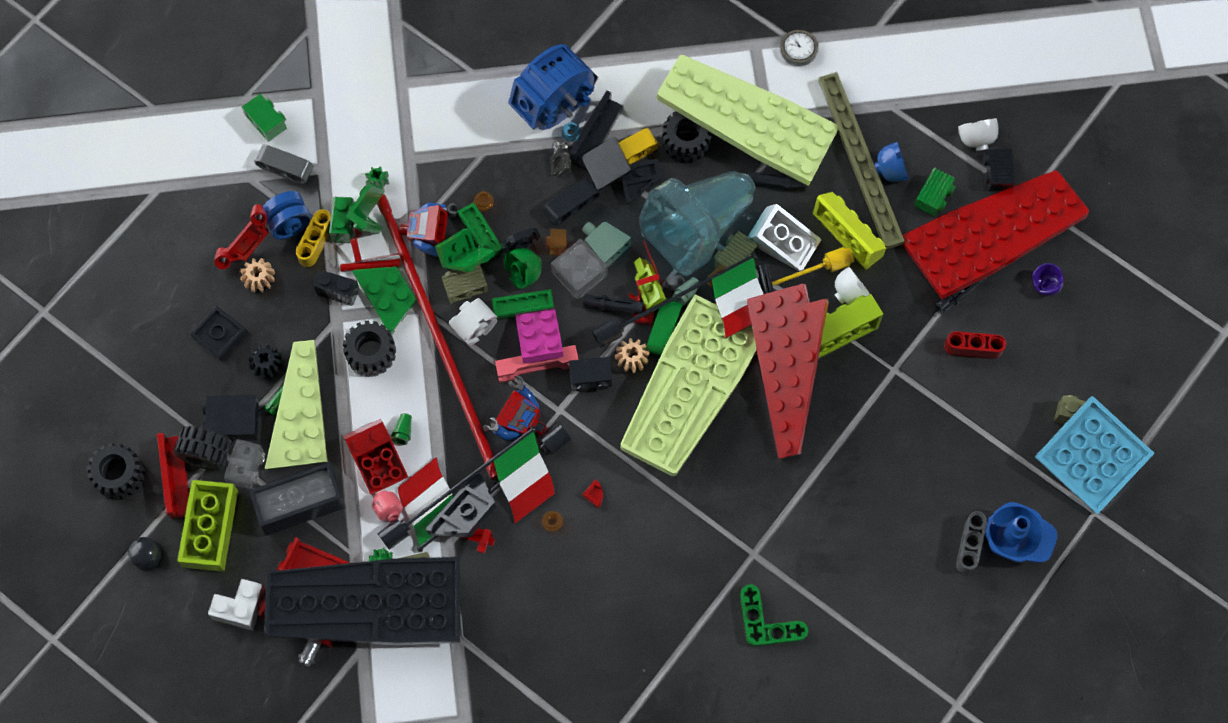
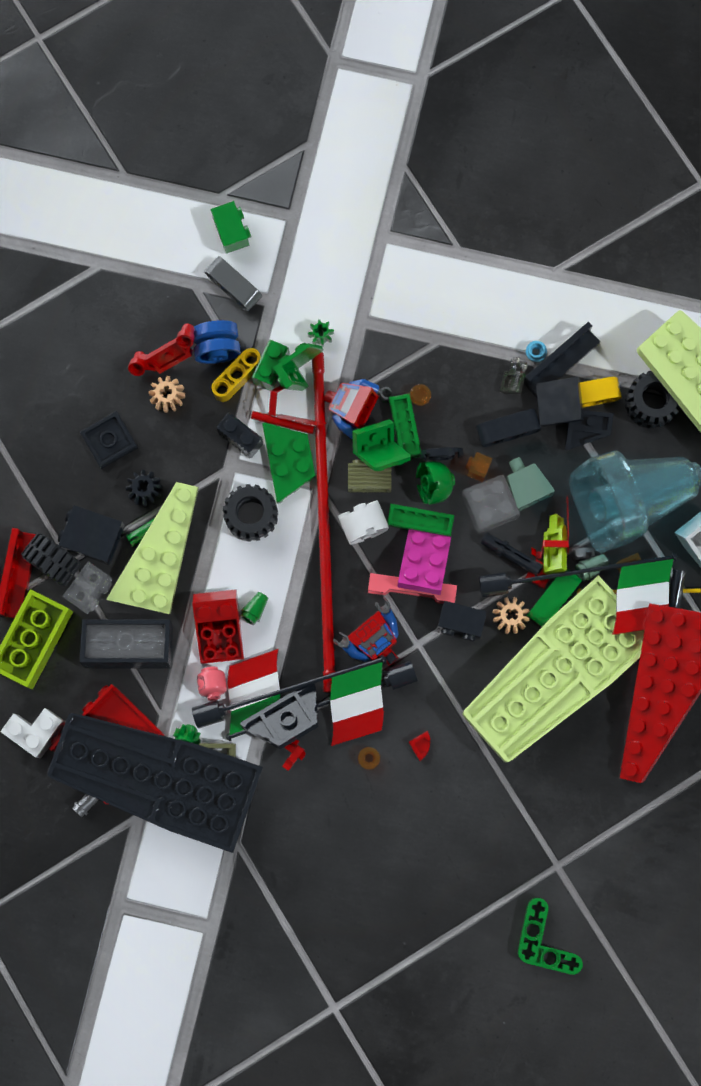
camera: 25 degrees right, 10 degrees up
blue piece [508,44,599,130] -> none
olive brick [714,231,758,271] -> none

